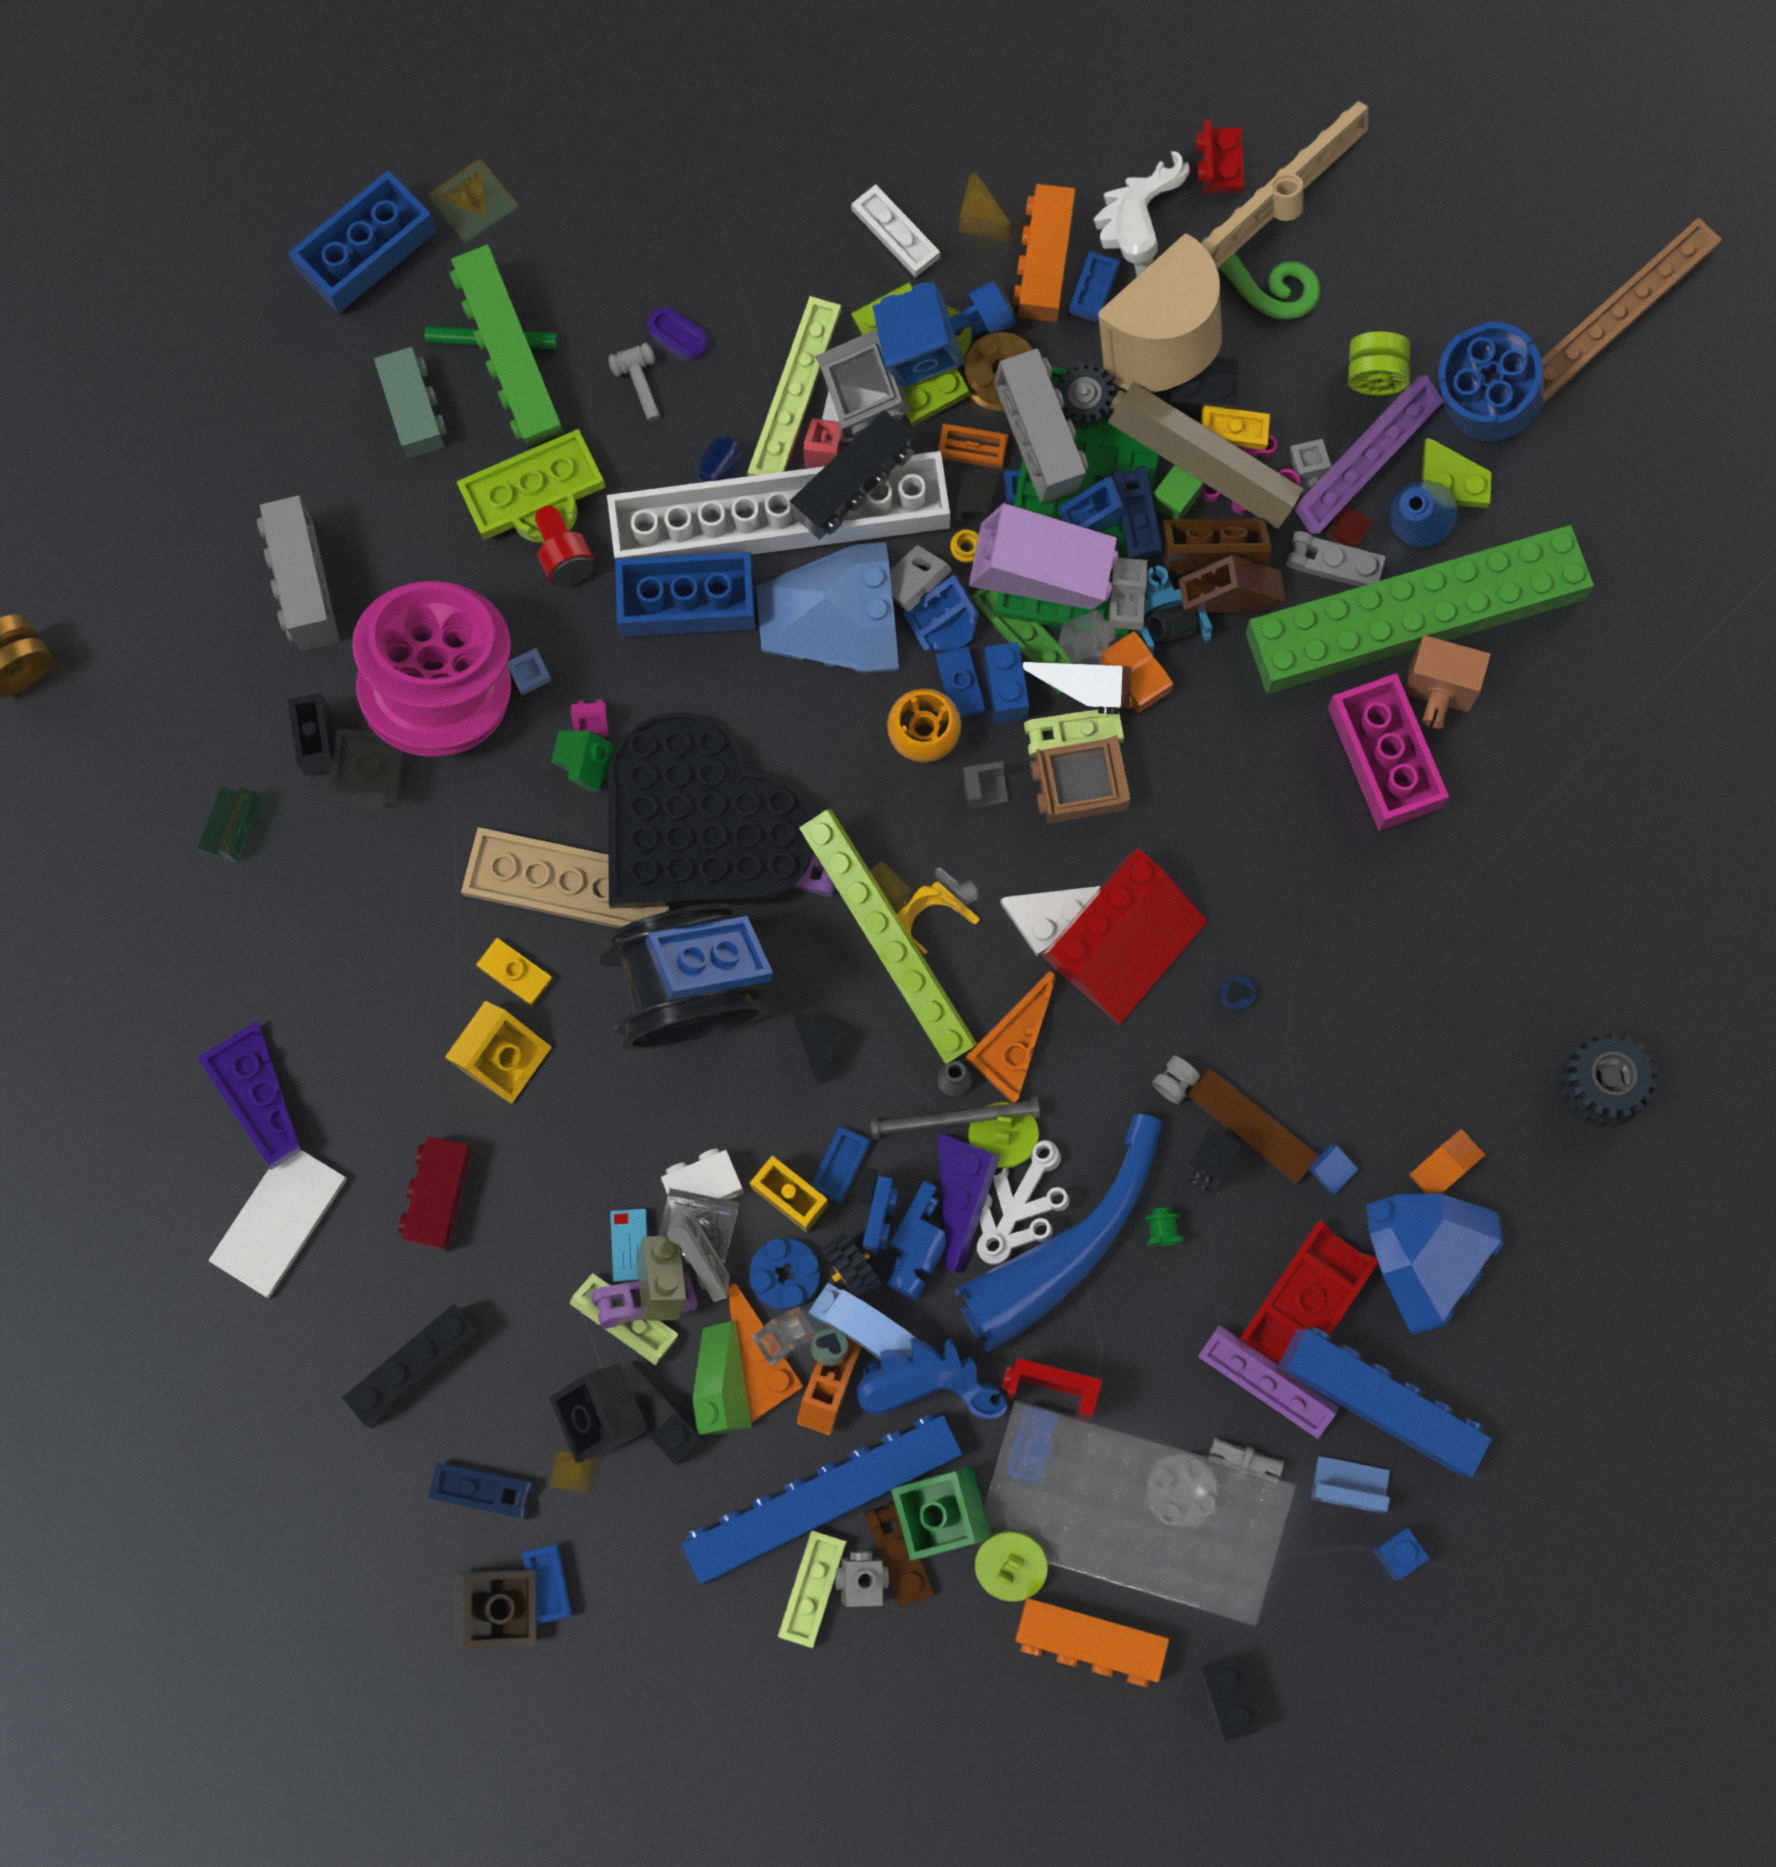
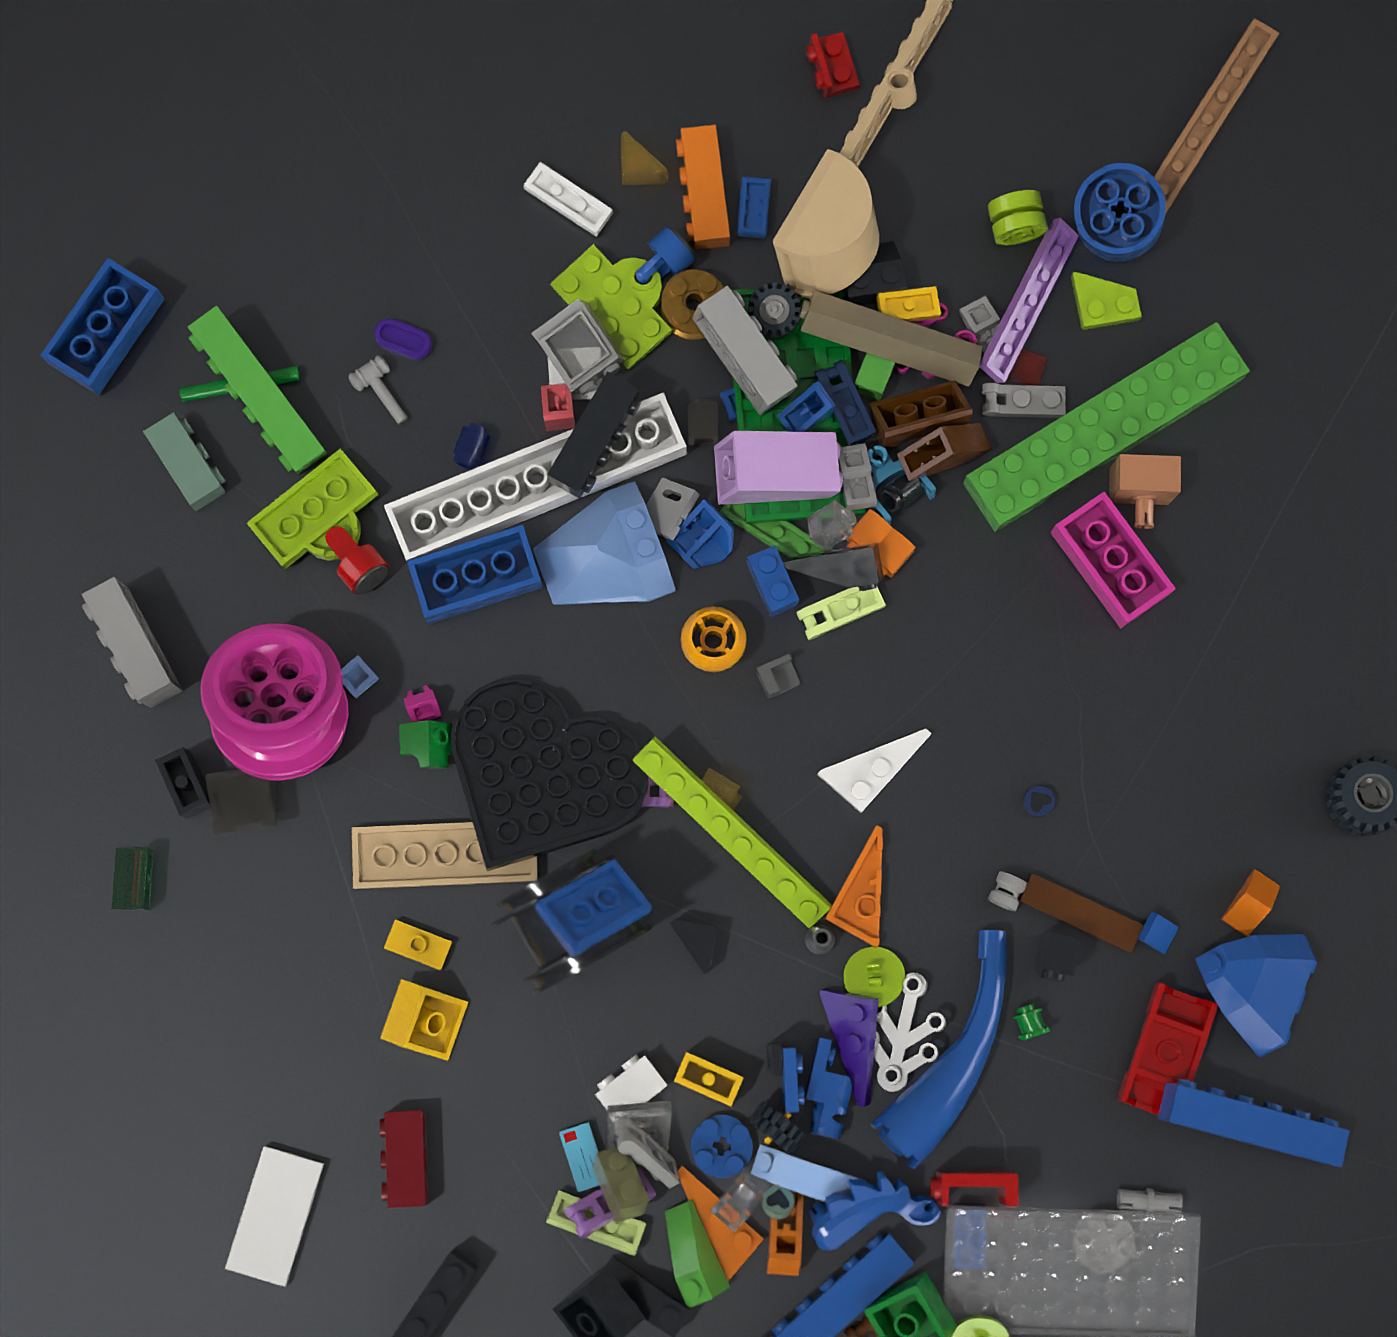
camera: 20 degrees left, 5 degrees up
dark purple wing [197,1021,301,1170] -> none
clear yellow piece [428,158,518,243] -> none
yellowish green plate [748,296,841,476] -> none
blue tile [811,1126,871,1205] -> none
flat silver bar [870,1097,1040,1140] -> none
blue slope [872,282,965,388] -> none
yellow helmet [897,882,980,956] -> none
clear hand [934,867,978,905] -> none
blue plate [935,647,985,718] -> none
orange tile [938,424,1008,469] -> none
yellow plate [950,530,979,563] -> none
medium nougat window [1030,735,1130,824] -> none
red slope [1041,848,1208,1025] -> none
white animal [1094,151,1190,277] -> none
medium lavender plate [1198,1325,1340,1439] -> none
bright green plant [1199,237,1320,320] -> none
medium blue panel [1311,1456,1390,1514] -> none
blue brick [1372,1528,1430,1581] -> none
blue cone [1389,480,1458,548] -> none

